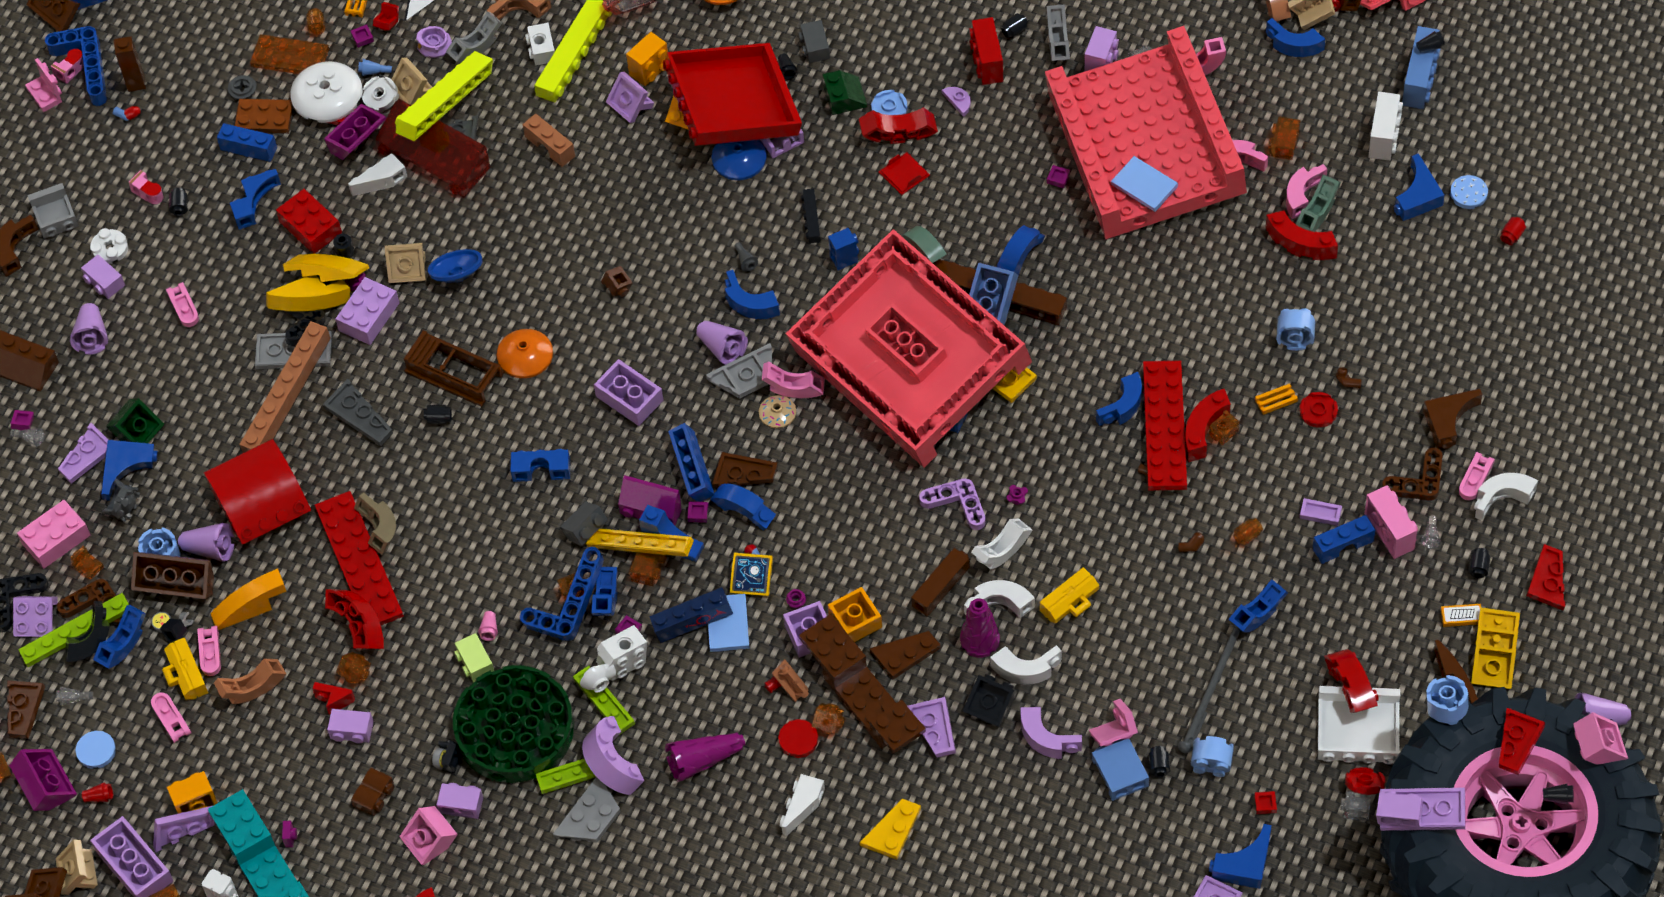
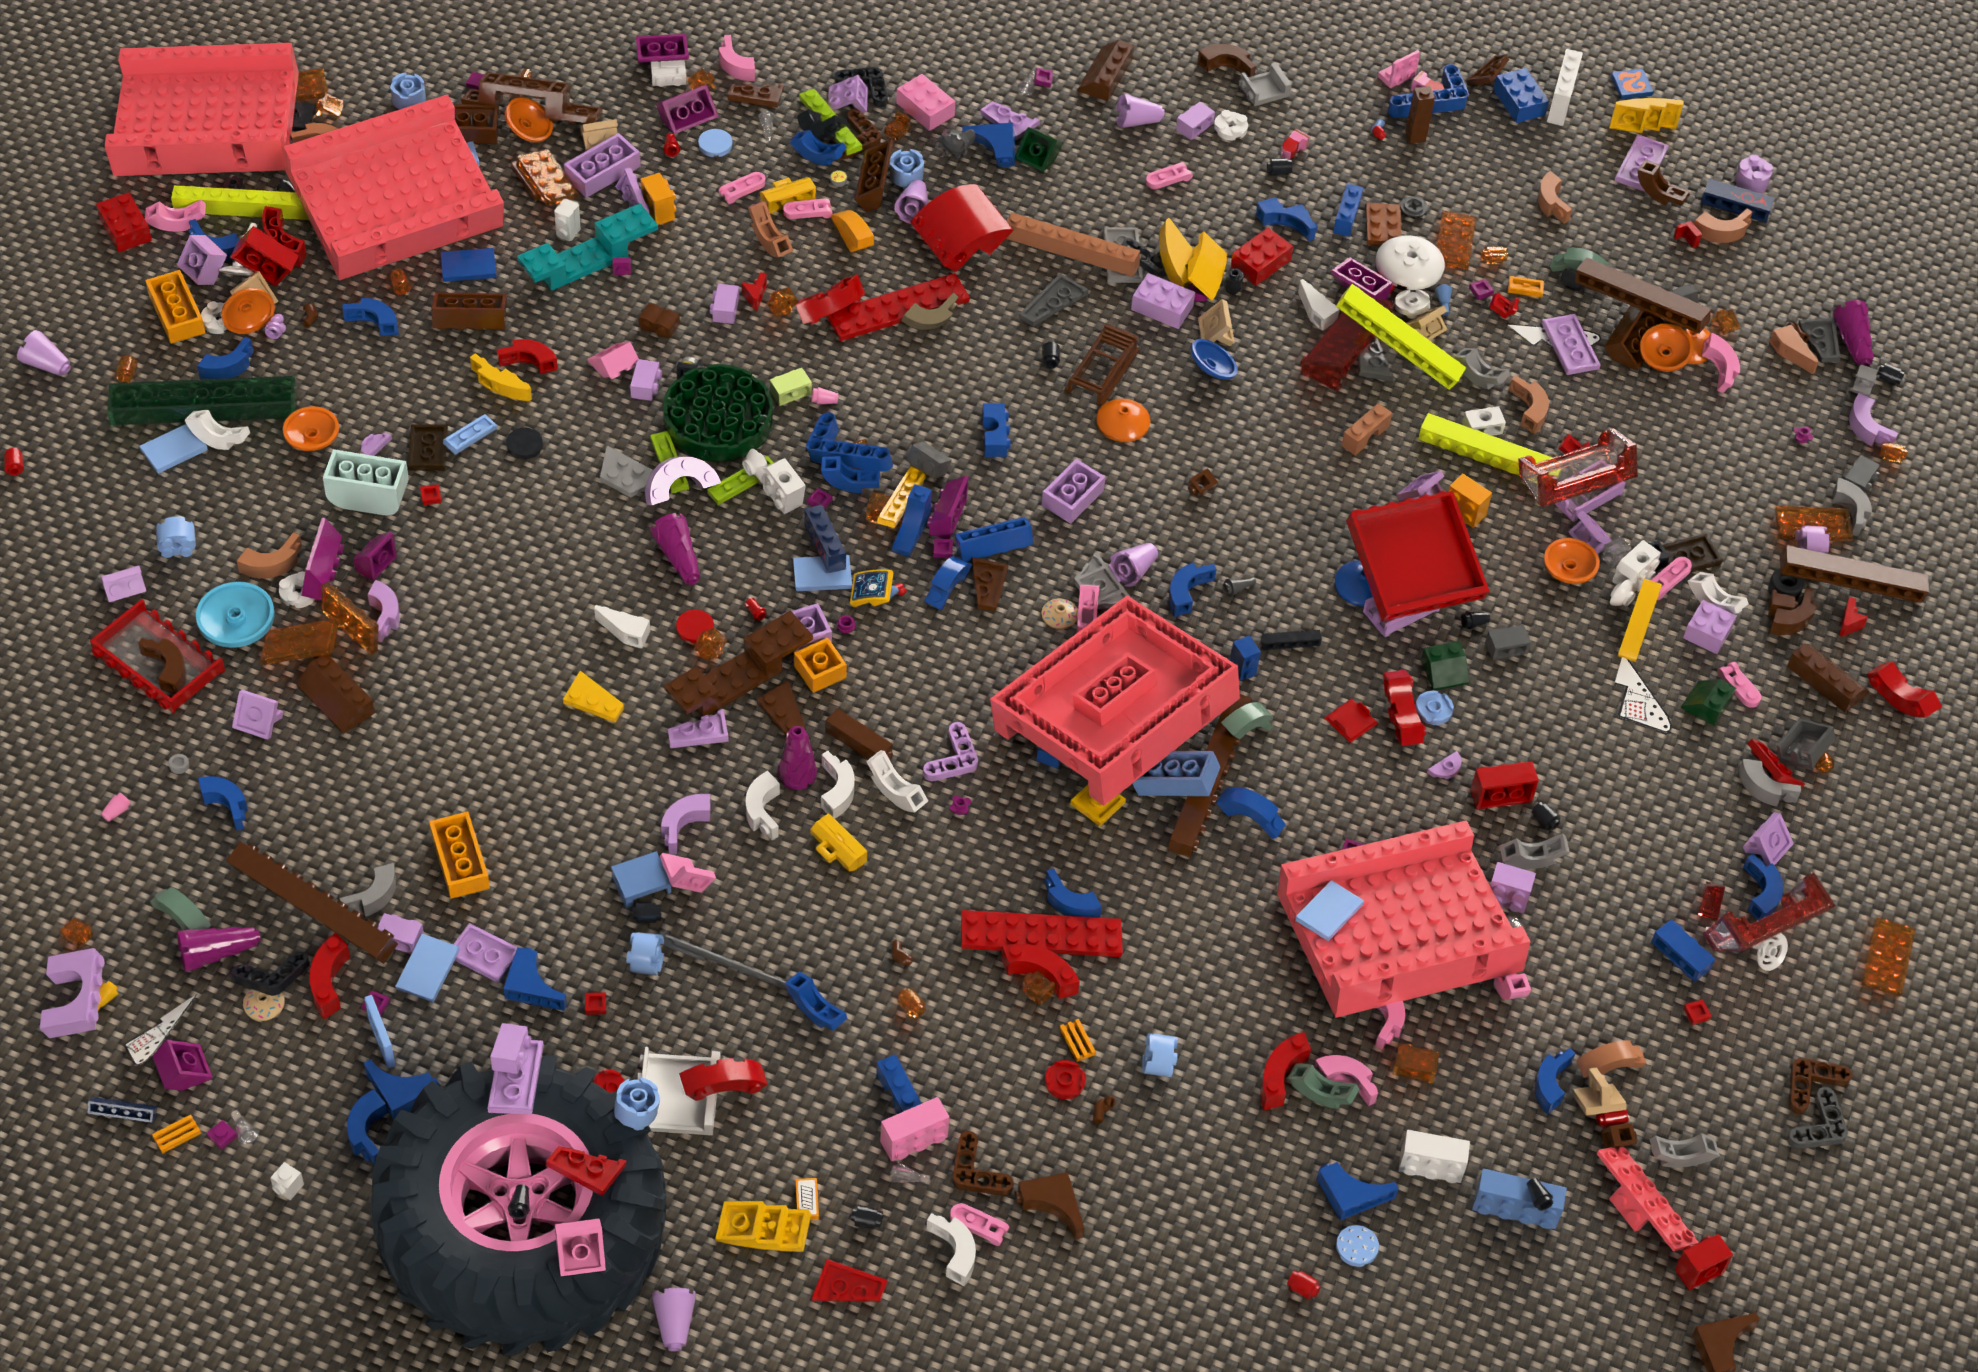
camera: 80 degrees right, 5 degrees down
black piece [160,612,194,643] -> none
lavender hat [416,26,452,58] -> none
nougat hinge [772,659,809,702] -> none
black plate [963,674,1017,728] -> none
lavender tile [1300,498,1342,526] -> none
reddish brown slope [1433,640,1478,704] -> none

